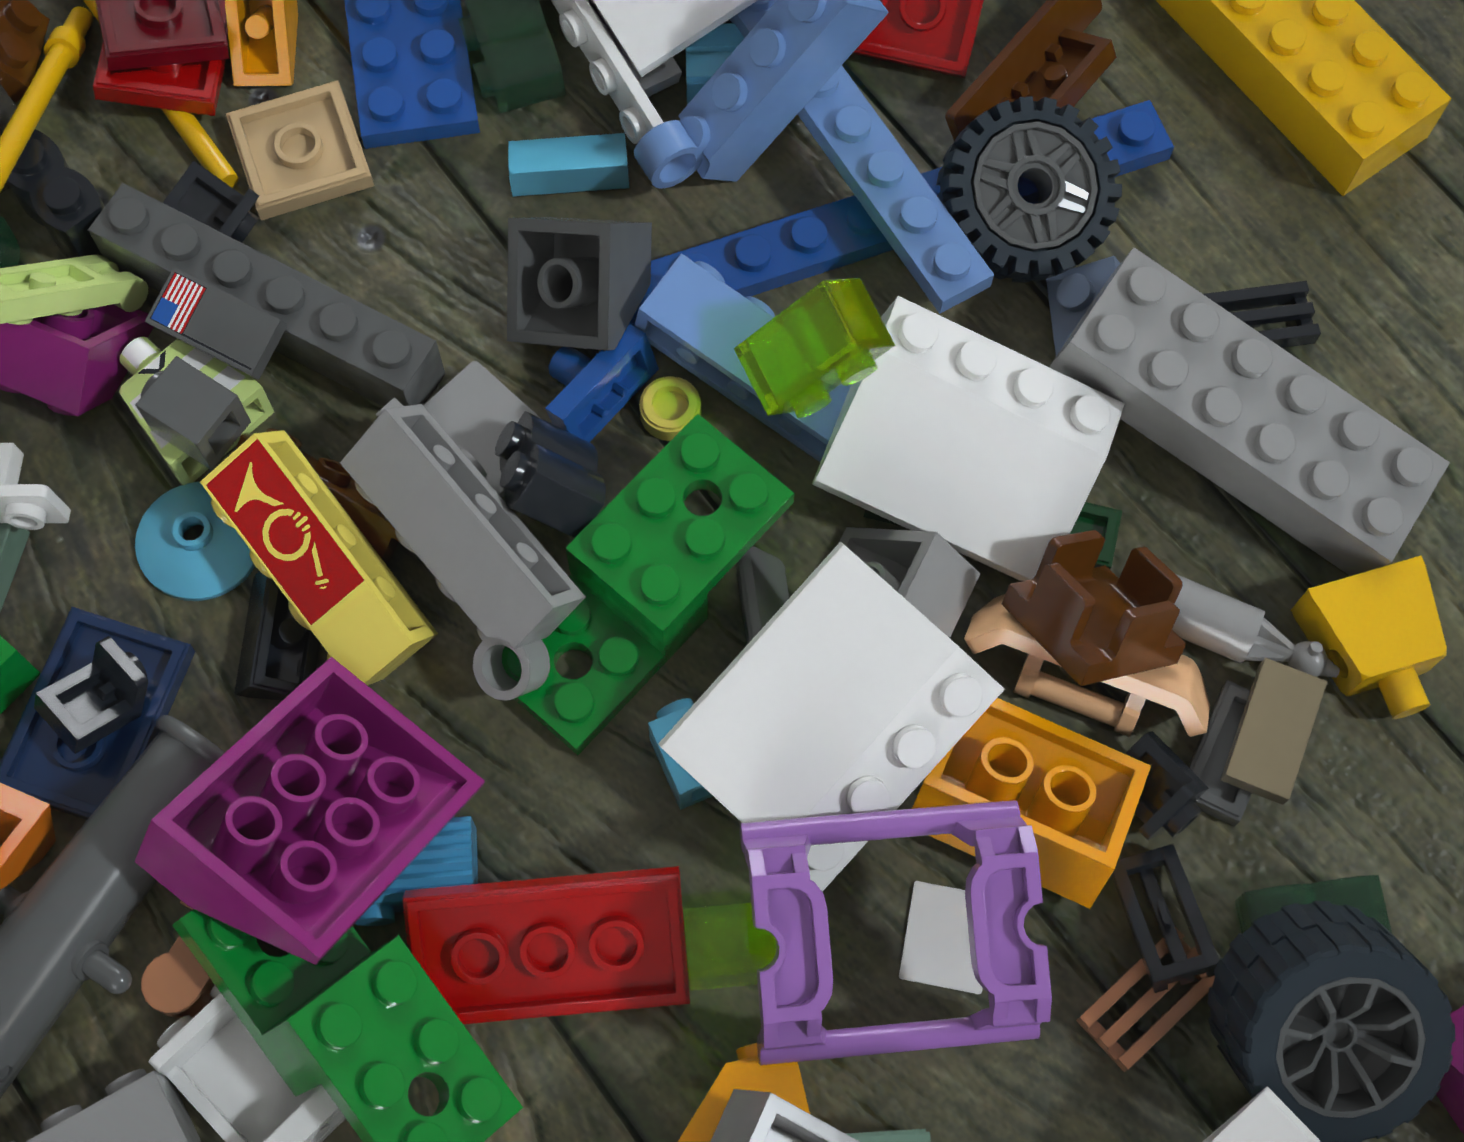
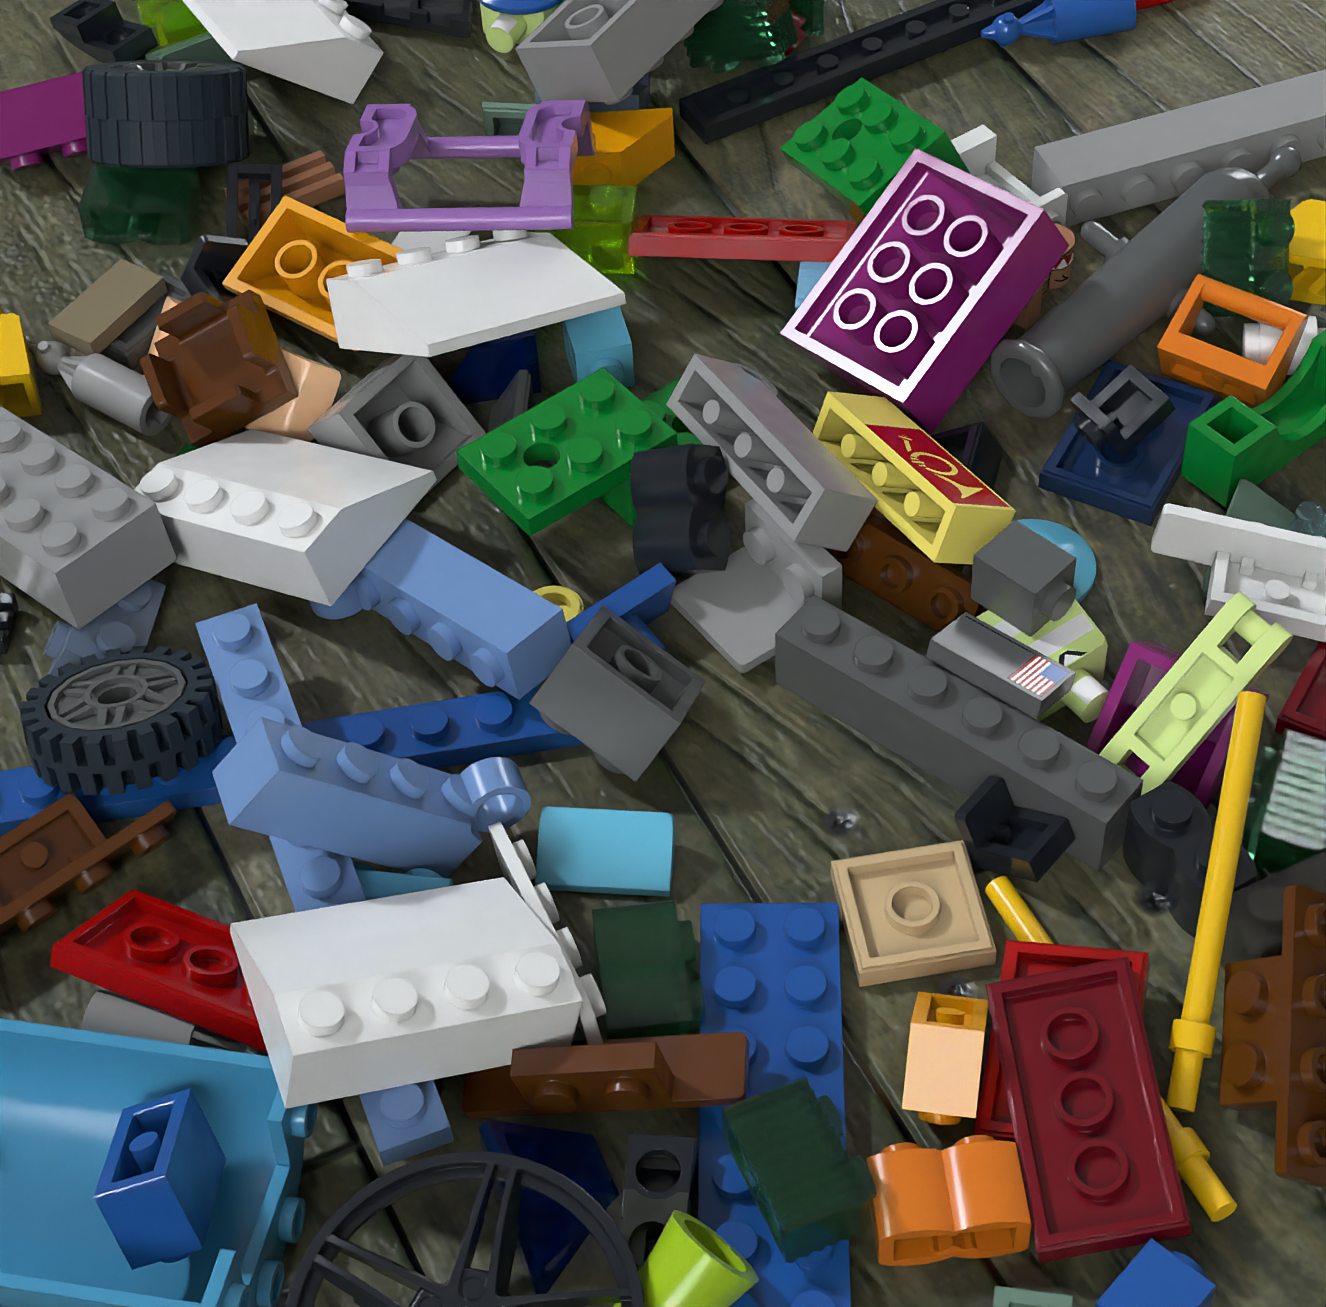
camera: 165 degrees left, 20 degrees down
clear neon green brick [734,278,896,418] -> none

